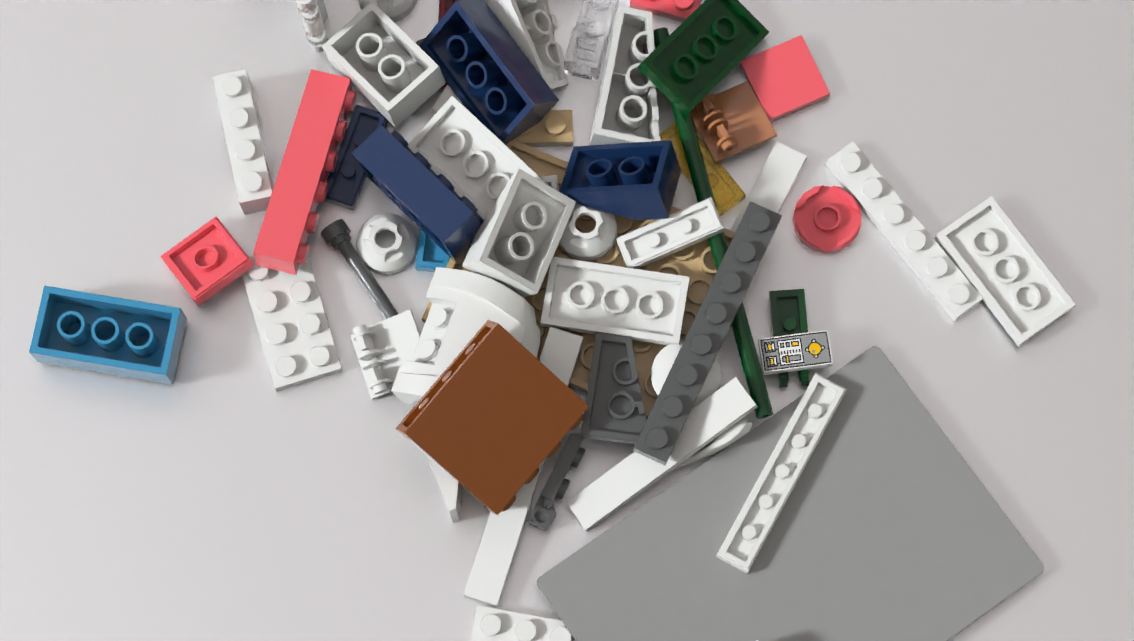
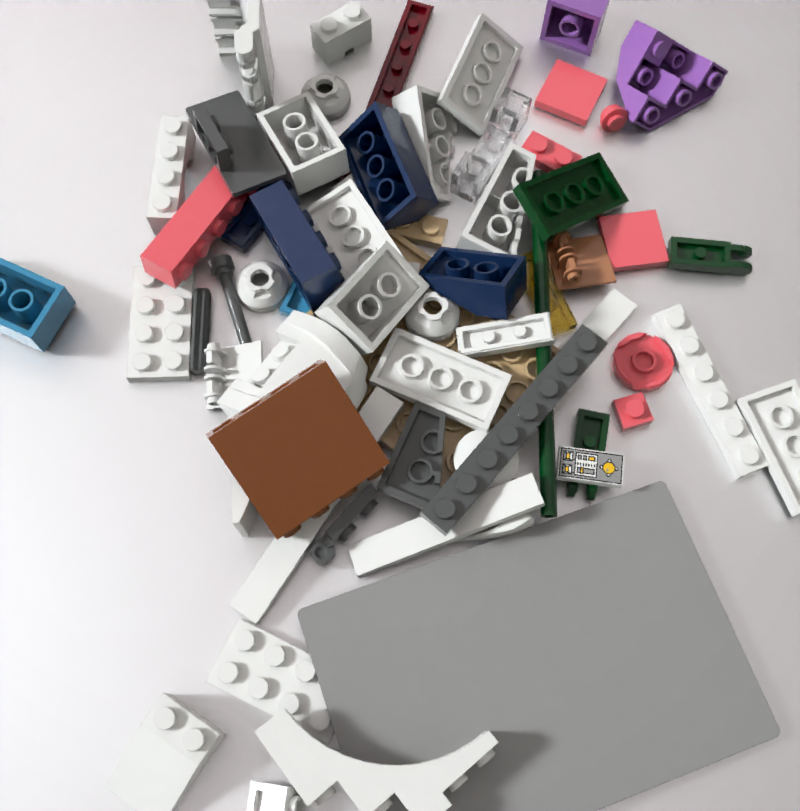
camera: 10 degrees right, 5 degrees down
coral tile [160,217,254,306] -> none
white tile [716,373,847,574] -> none
none -> dark grey bracket [185,90,287,197]
none -> dark grey axle [189,288,211,374]
none -> coral plate [611,392,654,432]
none -> dark green hinge [668,236,752,276]

